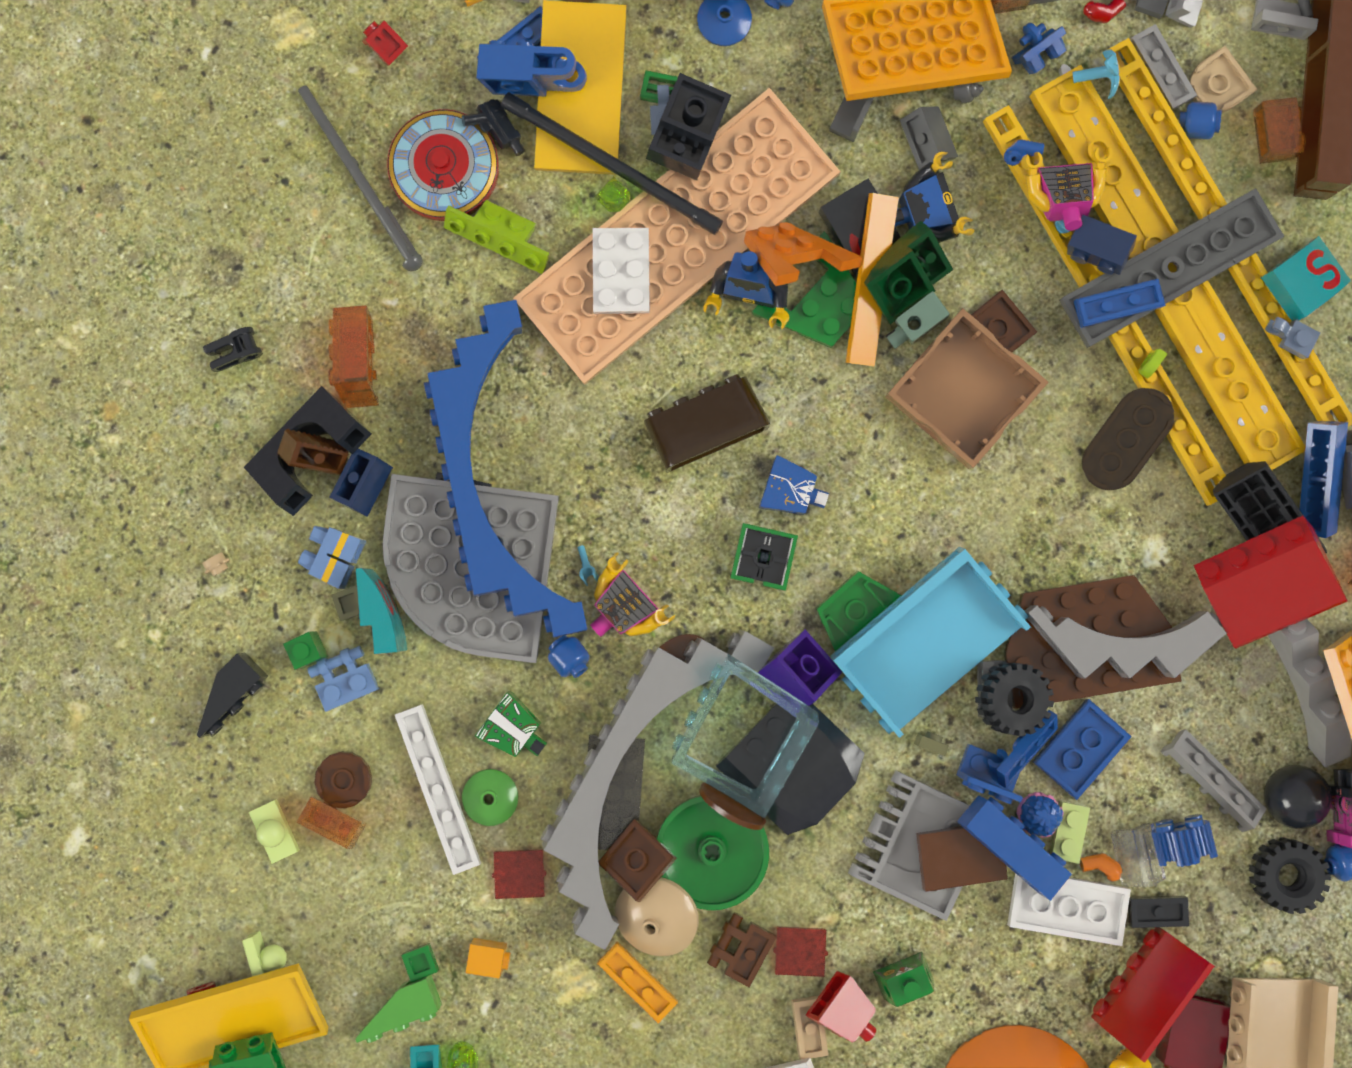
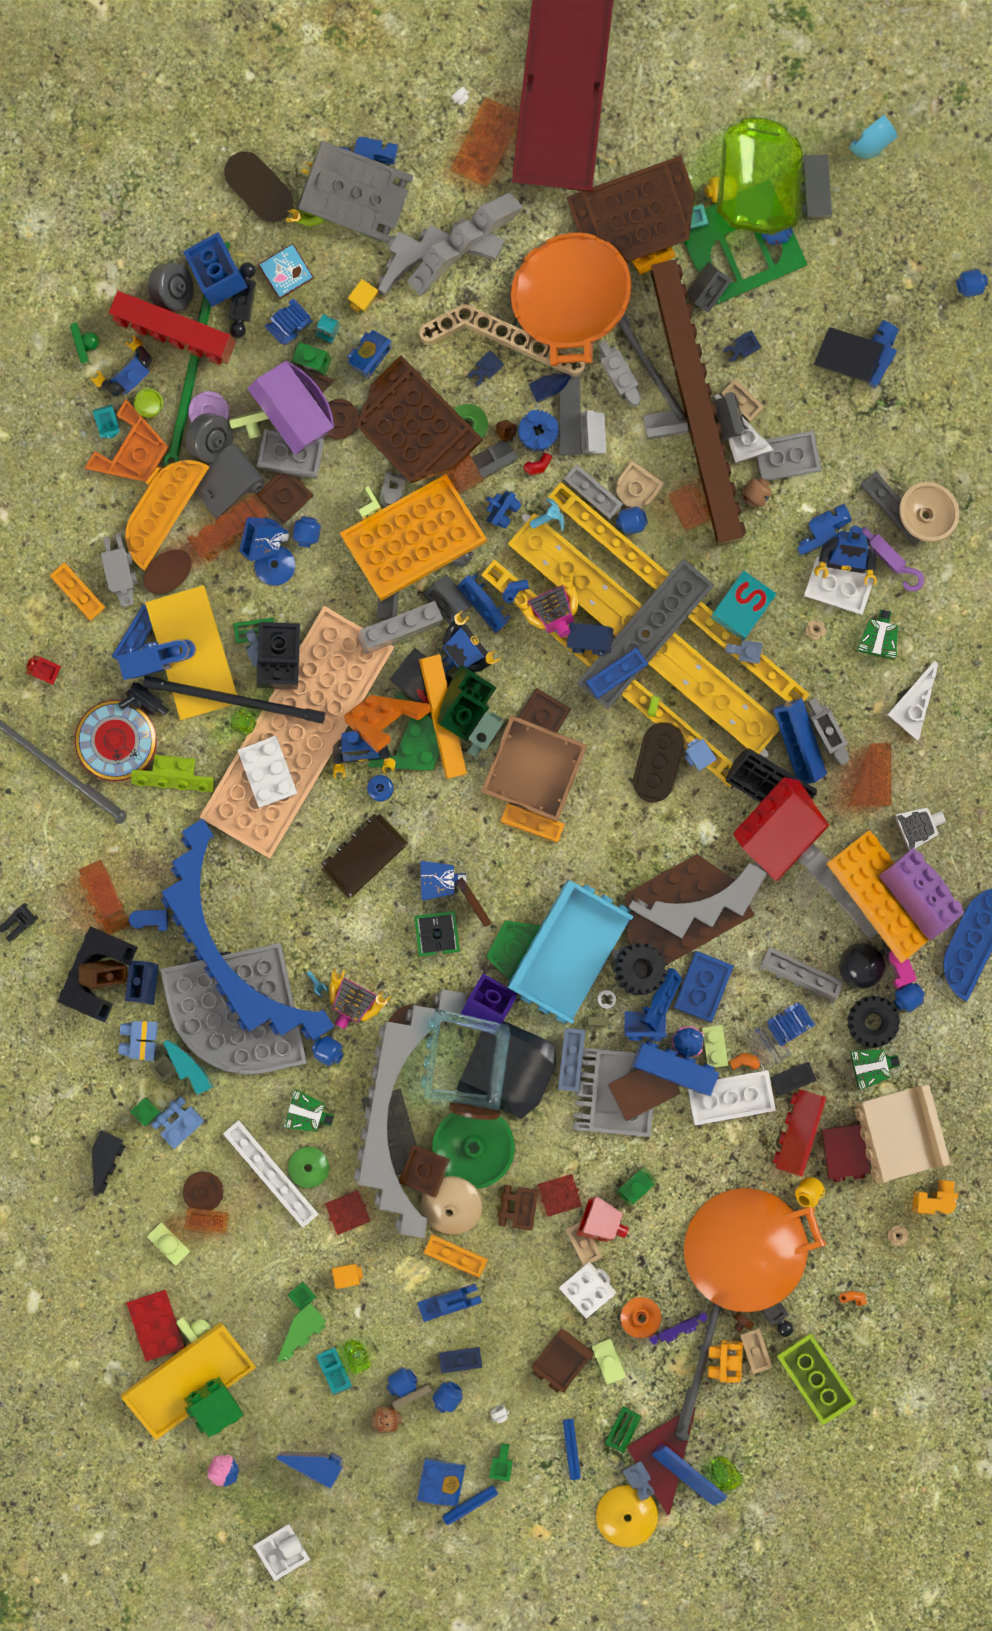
camera: 20 degrees left, 0 degrees up
tan plate [202,552,229,577] -> none
none -> red plate [126,1289,185,1361]
none -> blue leg [129,910,168,931]
none -> light grey brick [358,601,443,655]
none -> blue head [367,775,394,802]
none -> blue plate [417,1283,482,1322]
none -> reddish brown tile [456,877,492,927]
none -> blue plate [457,575,511,634]
none -> light orange tile [500,803,565,843]
none -> sand blue plate [558,1028,585,1092]
none -> white bush [597,990,616,1009]
none -> medium blue brick [684,738,716,772]
none -> torso [849,1049,900,1090]

